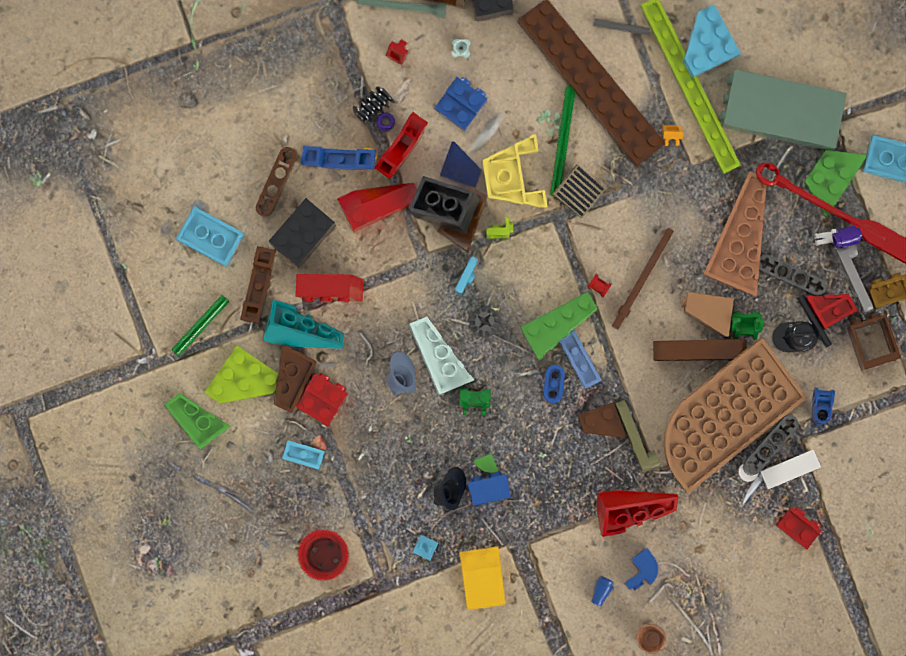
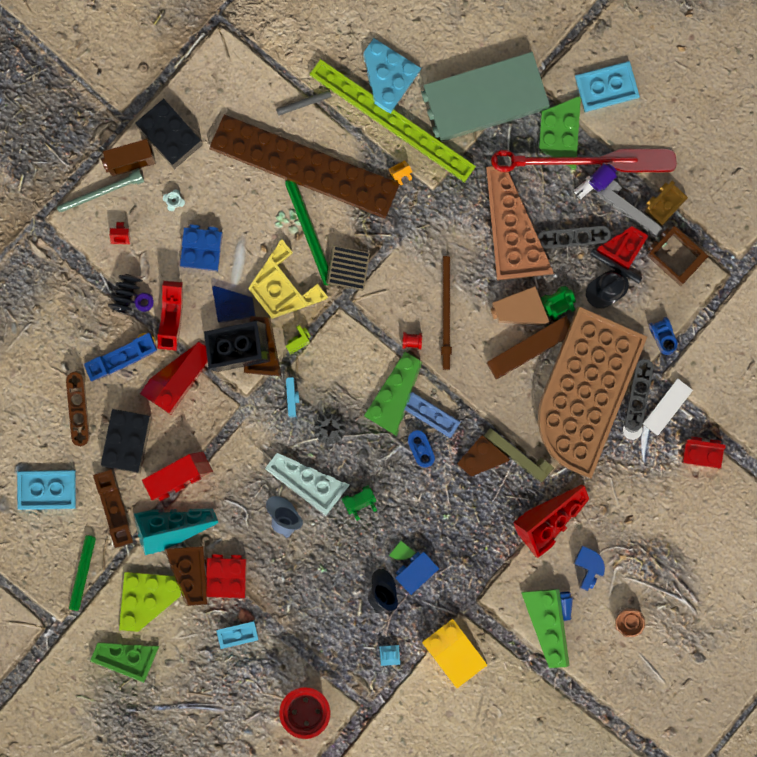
camera: 25 degrees left, 0 degrees up
none -> bright green wing [521,589,570,668]

